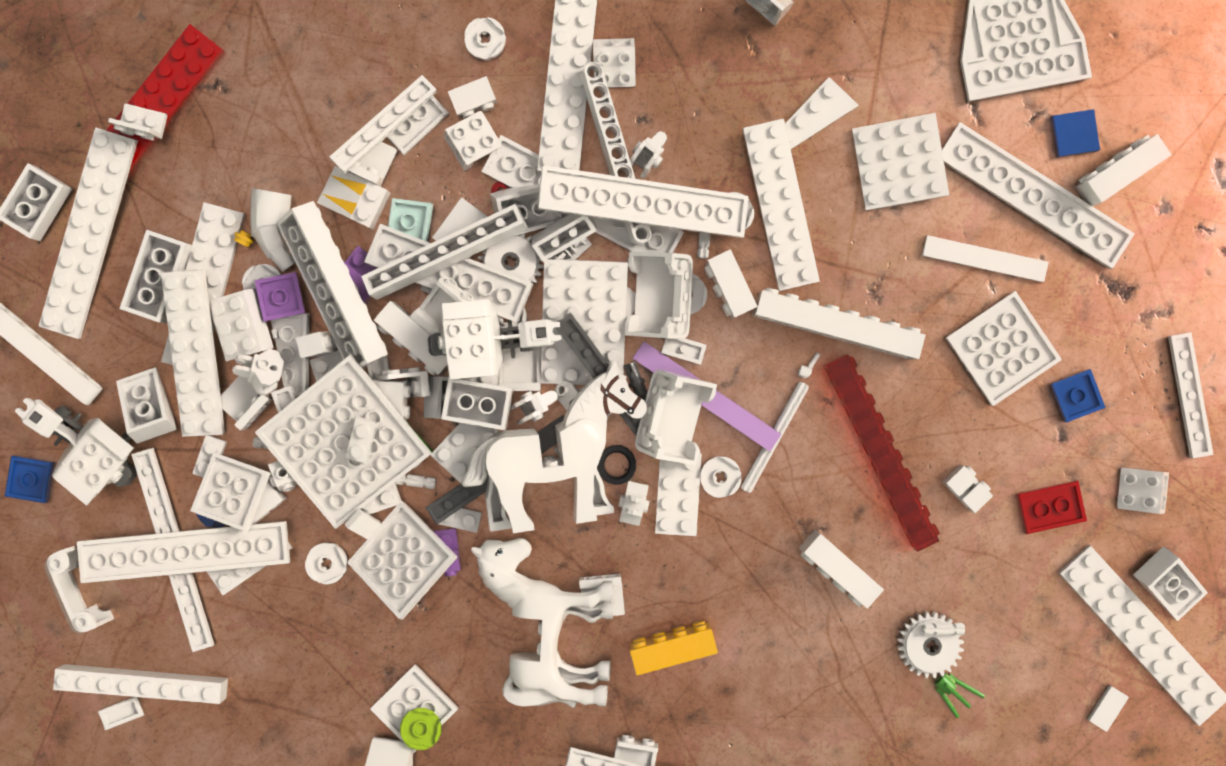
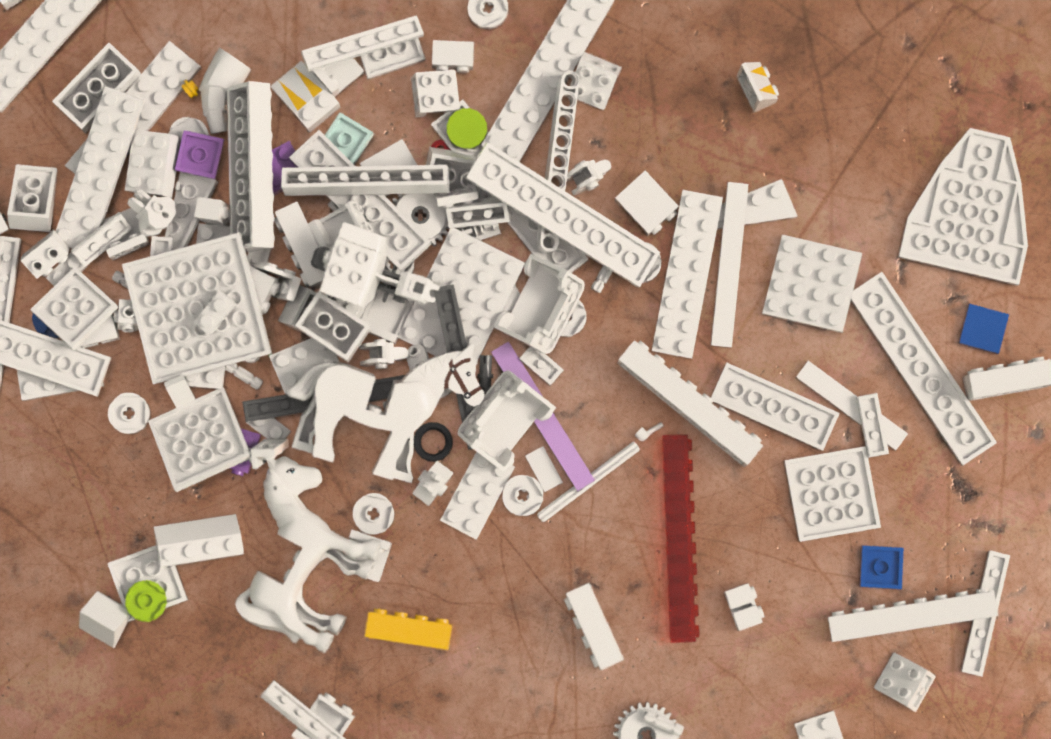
camera: 20 degrees right, 5 degrees down
white brick [704,249,758,319] -> none
red tile [1016,480,1087,534] -> none
none -> white brick [20,230,70,279]
none -> white tile [71,212,133,267]
none -> white slope [154,514,244,568]
none -> white bracket [249,439,289,469]
none -> white plate [353,493,394,535]
none -> white plate [434,186,479,208]
none -> lime tile [447,108,487,149]
none -> white tile [525,446,563,492]
none -> white panel [614,171,679,236]
none -> white tile [711,182,748,347]
none -> white plate [711,363,840,451]
none -> white brick [828,588,998,642]
none -> white tile [856,393,889,458]

